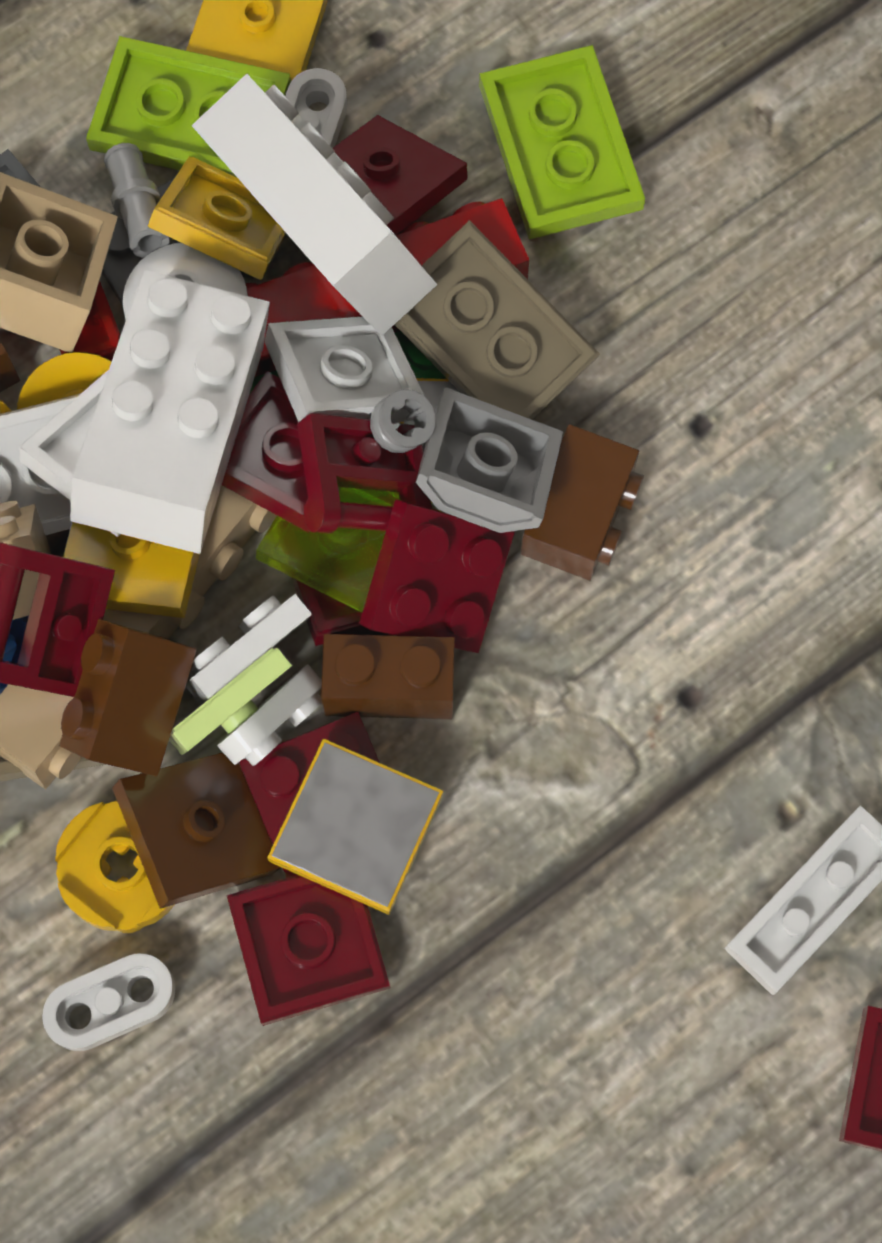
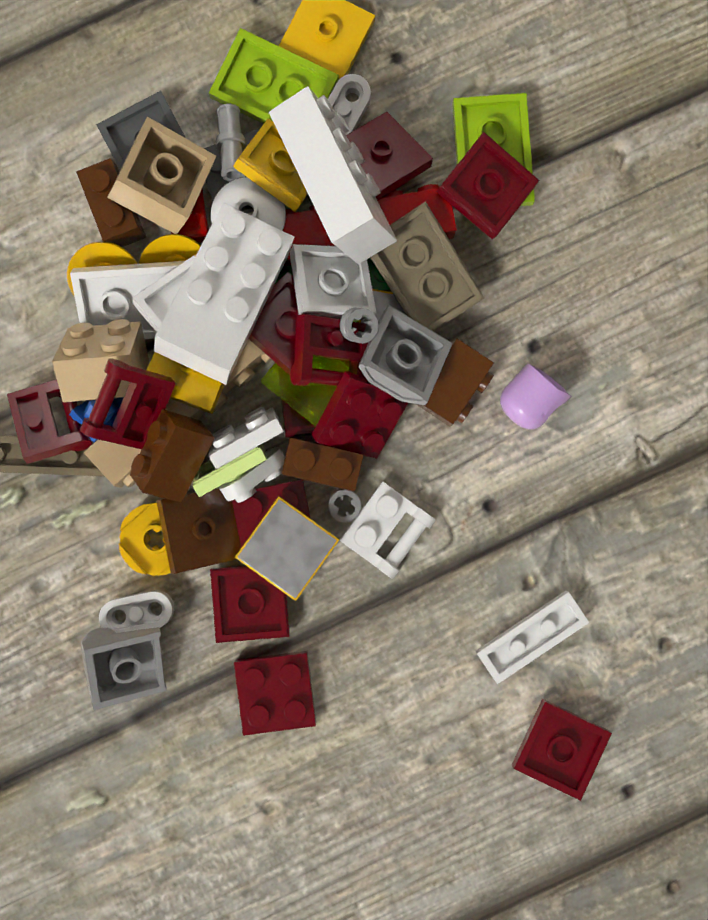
camera: 10 degrees right, 15 degrees up
none -> light grey slope [81,627,167,710]
none -> dark red plate [234,651,316,736]
none -> light grey bush [328,489,361,522]
none -> white plate [340,482,436,579]
none -> dark red plate [436,132,540,240]
none -> lavender helmet [500,363,572,430]

